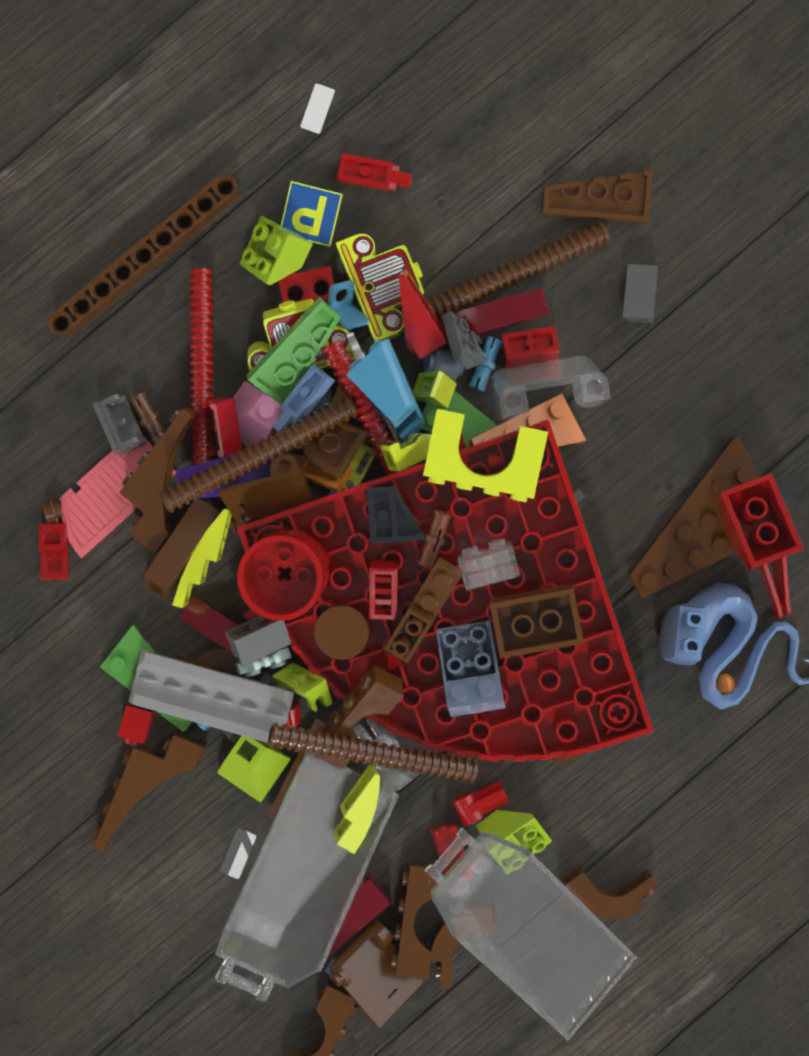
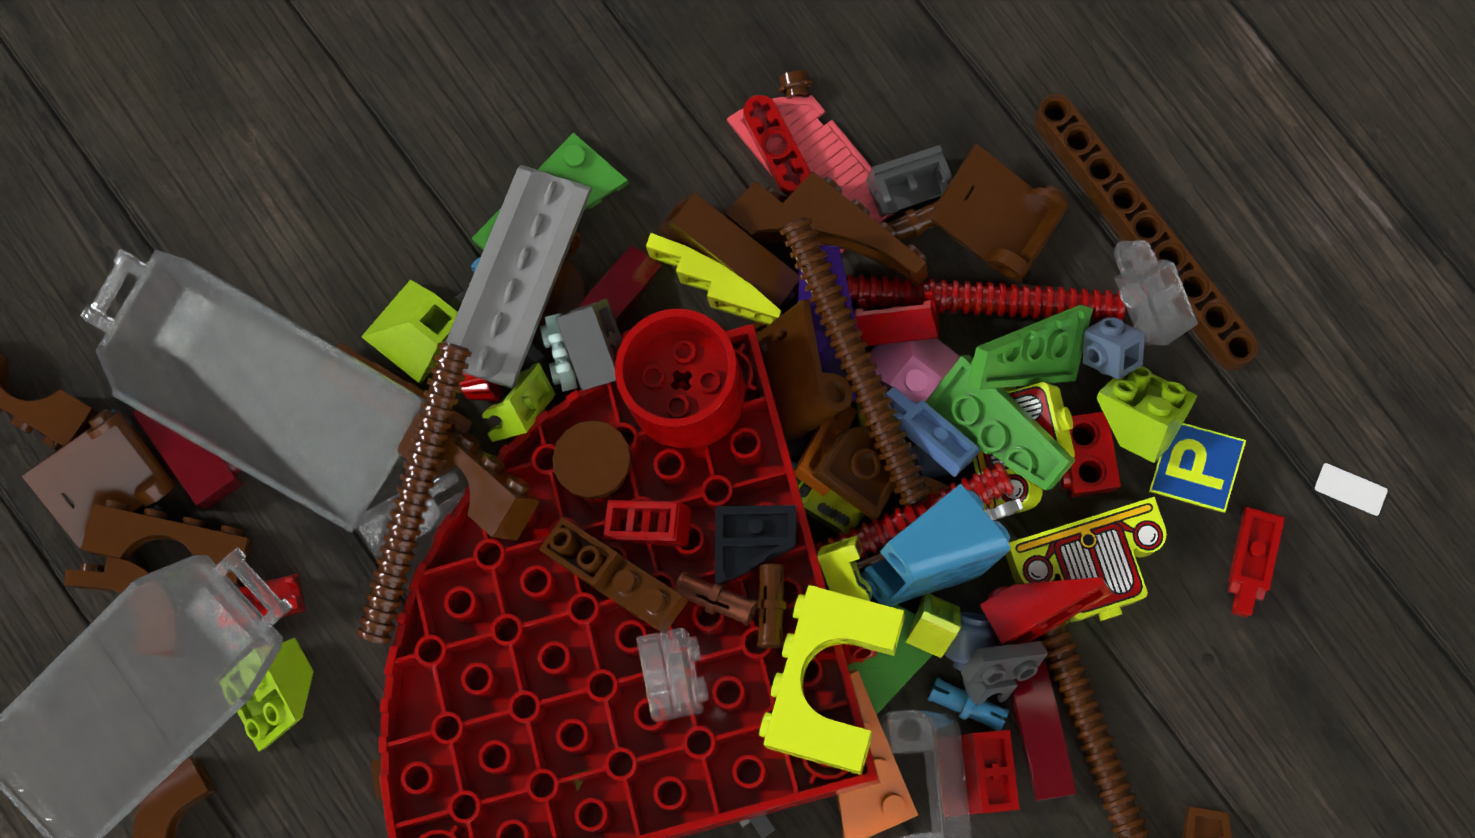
camera: 90 degrees right, 10 degrees down
red slope [38,523,69,581] -> none
reddish brown arch [92,732,207,852] -> none
red brick [118,703,156,746] -> none
sticker [220,828,256,879] -> none
dark azure bracket [328,280,369,330] -> none
neon yellow slope [333,765,380,854] -> none
sand blue slope [436,620,505,717] -> none
red piece [452,780,509,826] -> none
reddish brown brick [490,584,584,659] -> none
none -> red beam [743,95,810,196]
none -> reddish brown pin [755,564,787,649]
none -> reddish brown door [928,144,1068,282]
none -> bright green wing [968,305,1093,390]
none -> sand blue brick [1083,317,1145,379]
none -> clear hinge [1113,240,1198,345]

